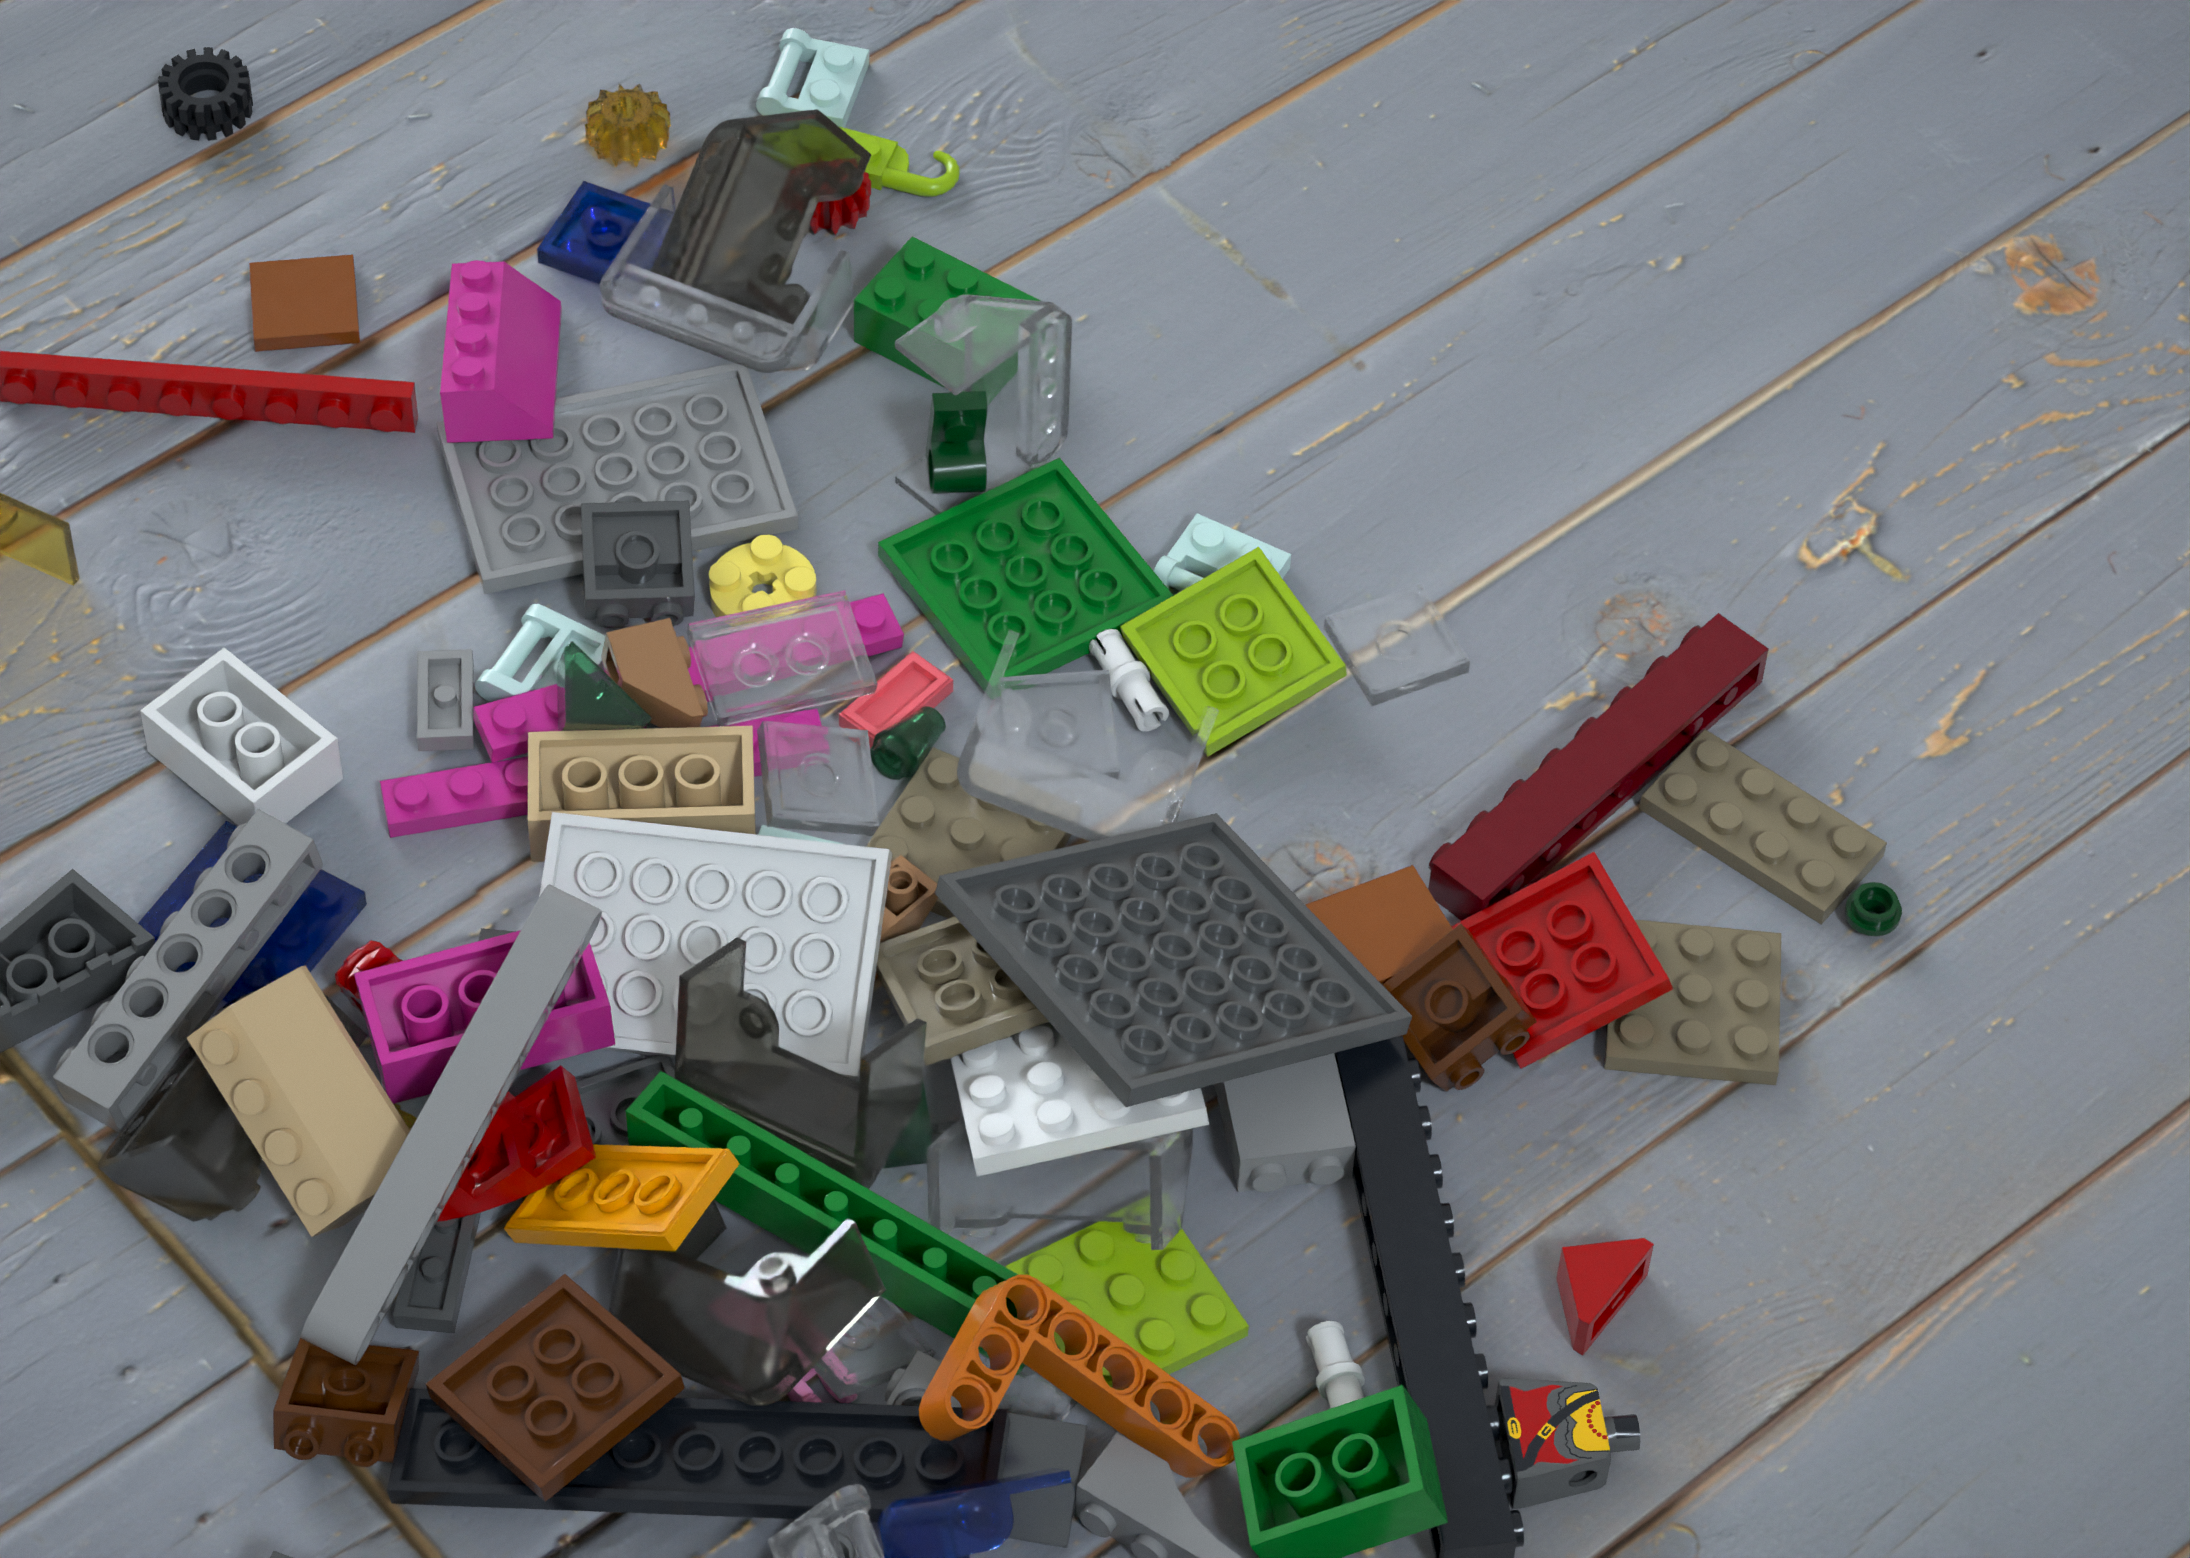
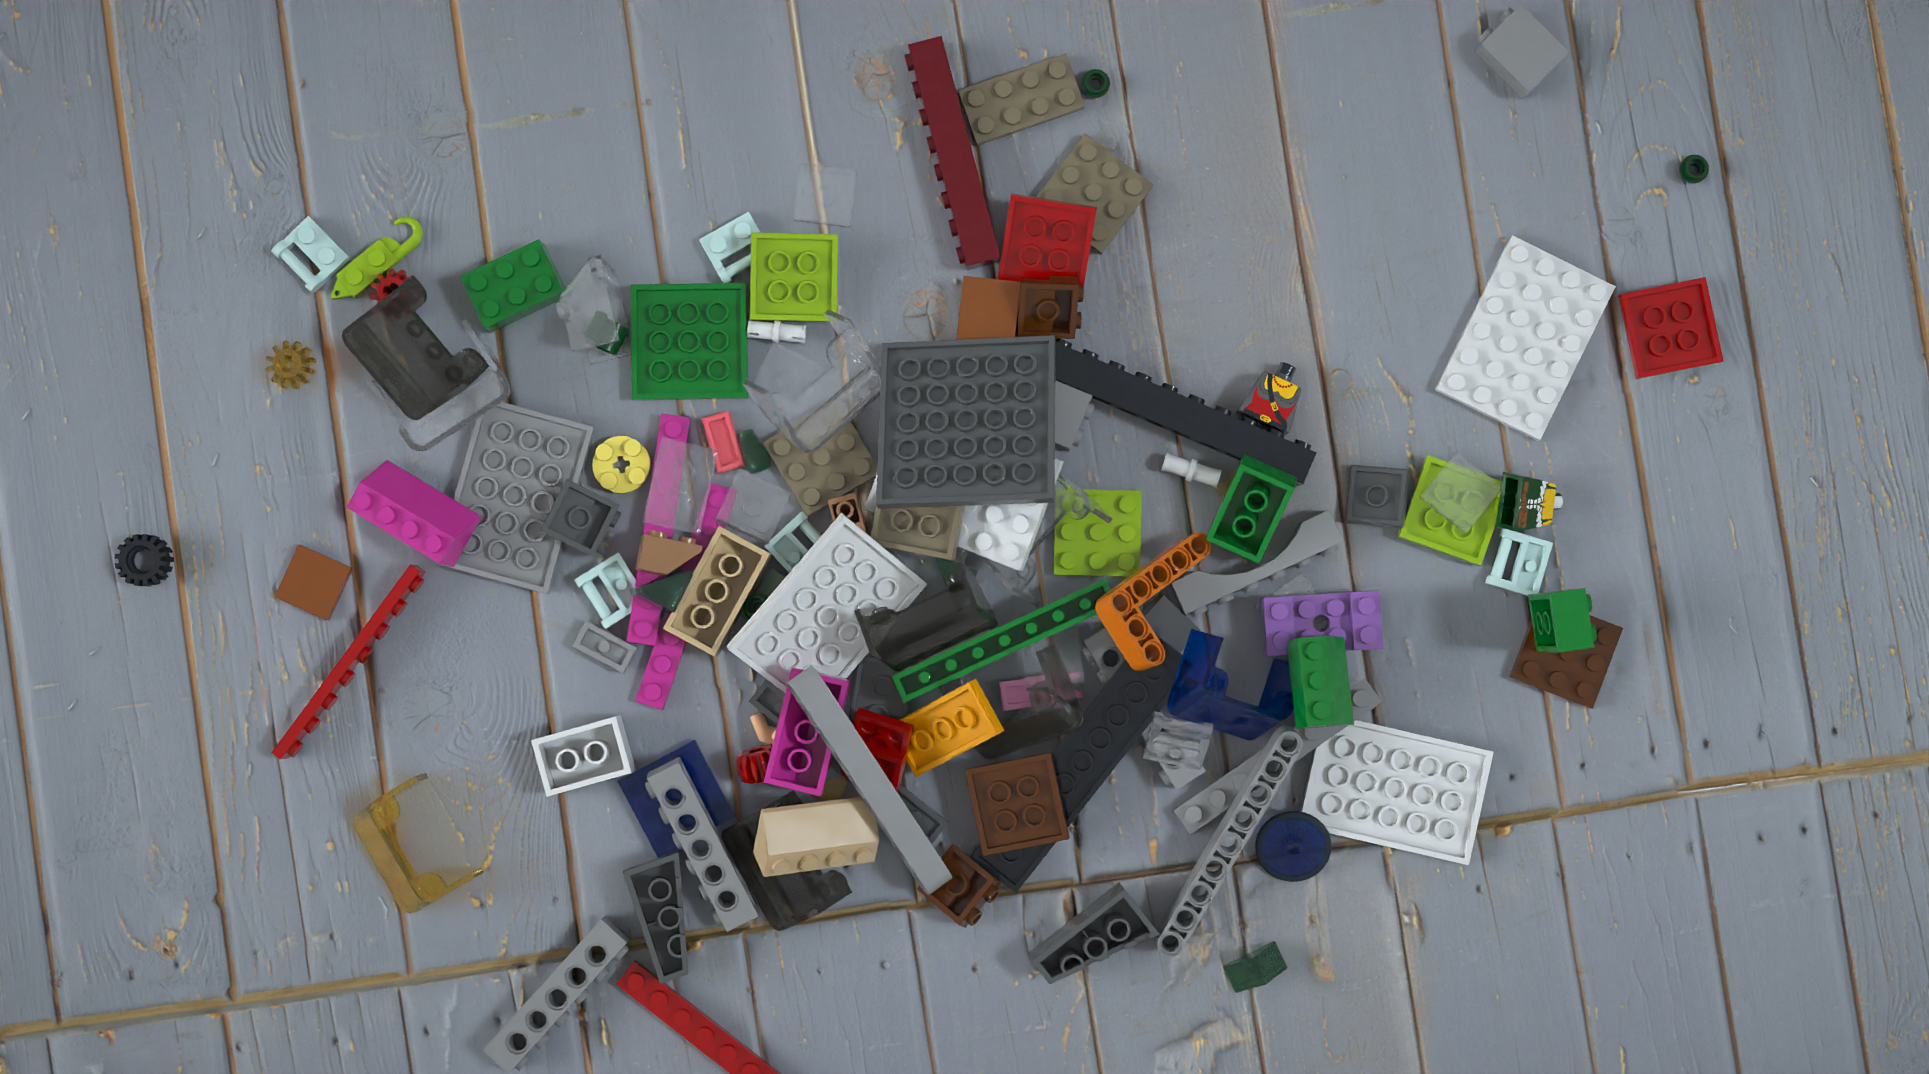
camera: 60 degrees left, 35 degrees up
clear blue plate [537,181,676,295] -> none
red slope [1556,1238,1654,1356] -> none

